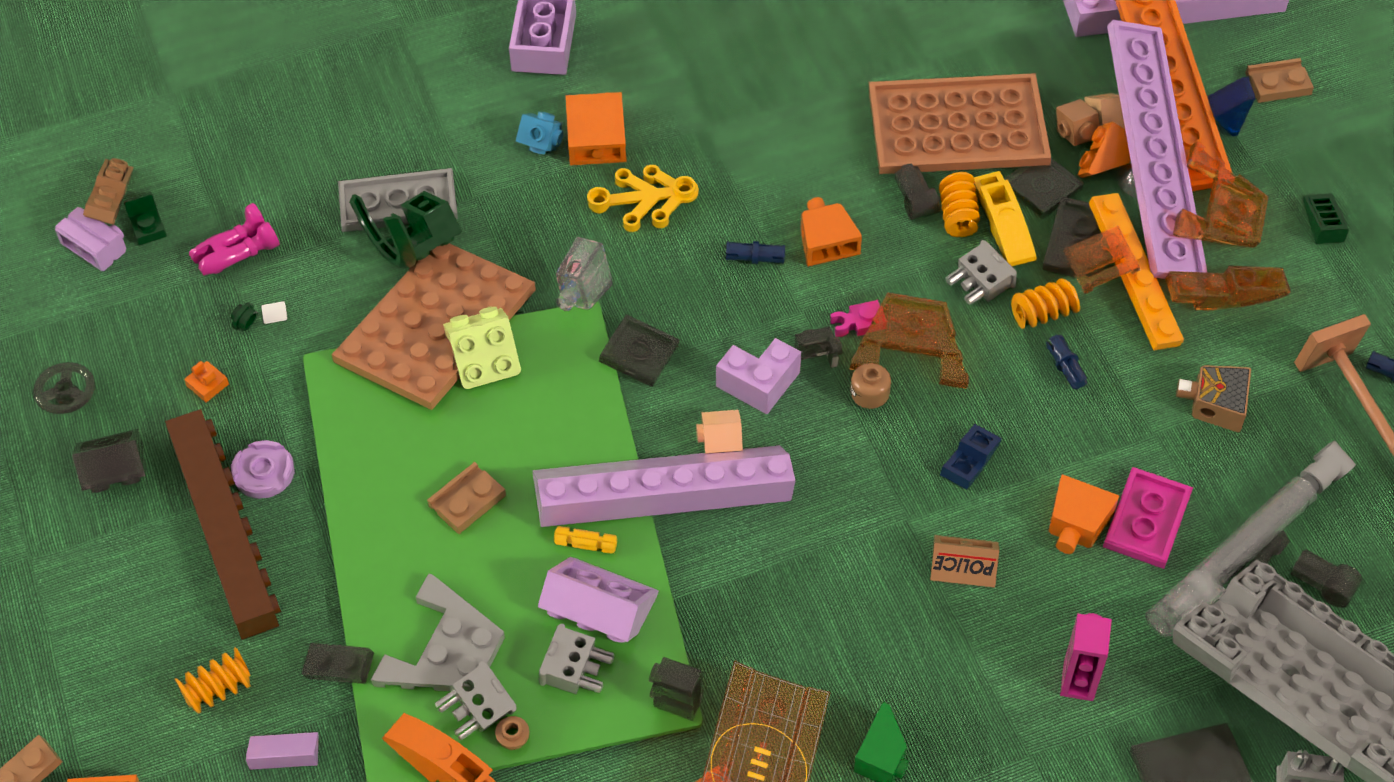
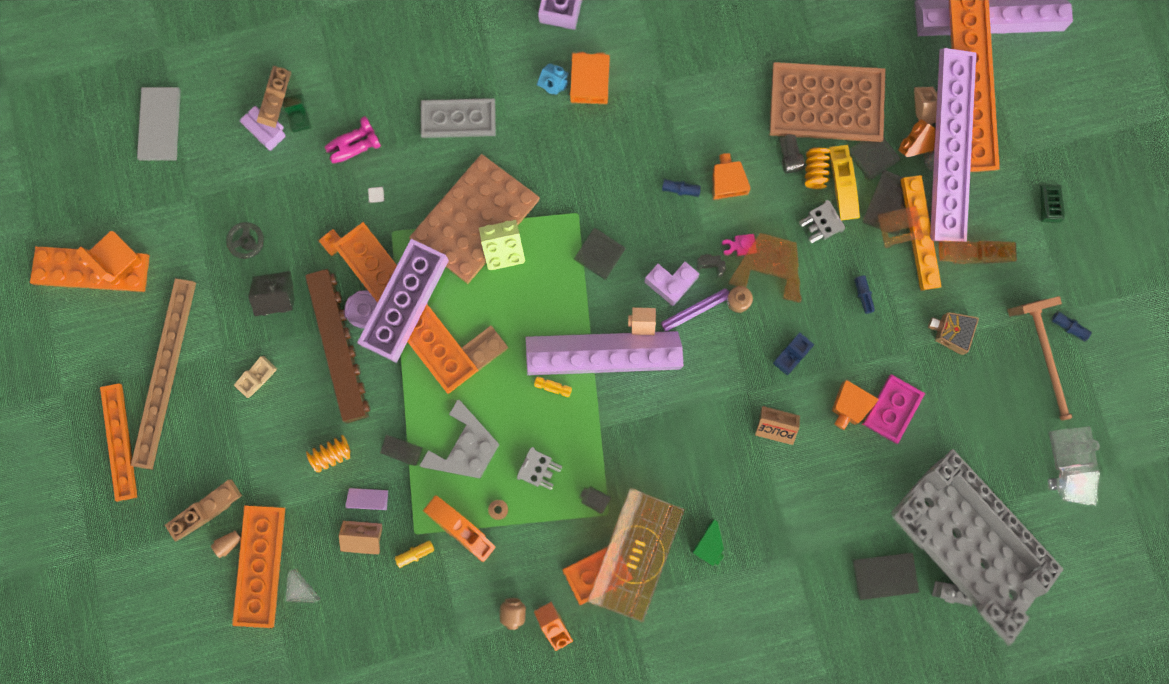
camera: 10 degrees right, 25 degrees up
dark green plate [230,302,258,331] -> none
dark green piece [349,191,462,268] -> none
light grey piece [435,660,517,740] -> none
lavender slope [538,557,659,642] -> none
clear torso [555,237,613,311] -> none
yellow plant [587,165,699,232] -> none
light orange piece [1011,278,1080,329] -> none
medium nougat brick [1056,99,1099,146] -> none
dark pink brick [1060,613,1112,701] -> none
clear piece [1145,440,1356,637] -> none
clear orange wing [1173,141,1269,248] -> none
clear blue slope [1207,77,1256,136] -> none
medium nougat plate [1245,58,1314,103] -> none
clear smoke piece [1249,531,1290,565] -> none
clear smoke piece [1290,549,1363,608] -> none
none -> tan slope [234,356,277,398]
none -> orange plate [333,222,479,394]
none -> lavender brick [357,239,449,363]
none -> medium lavender axle [661,289,729,331]

